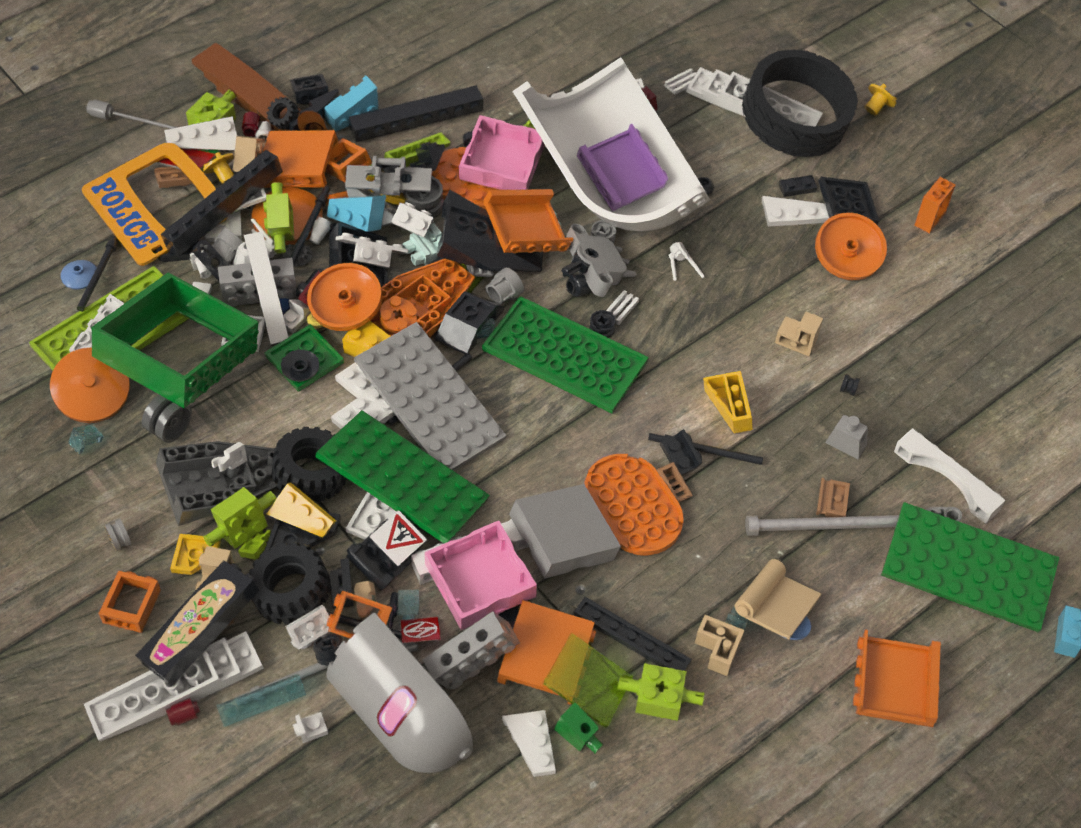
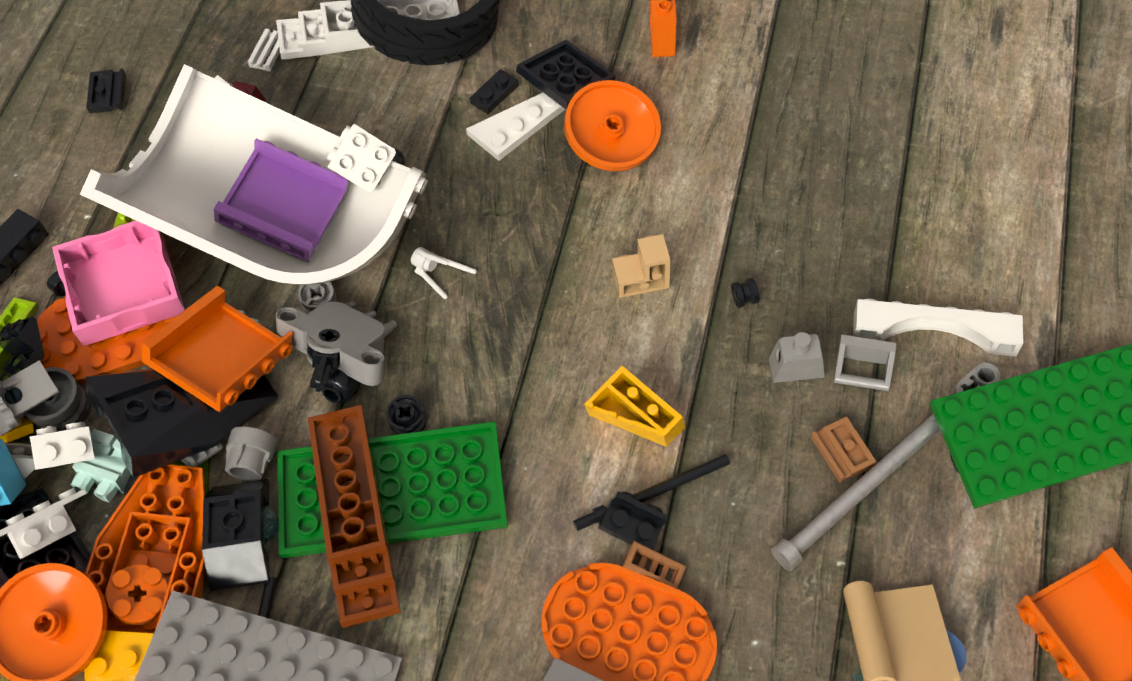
camera: 30 degrees left, 5 degrees up
white tile [606,290,639,325] -> none
none -> black plate [86,69,126,113]
none -> dark orange slope [308,405,401,628]
none -> white bracket [327,123,396,192]
none -> light grey tile [834,334,896,392]

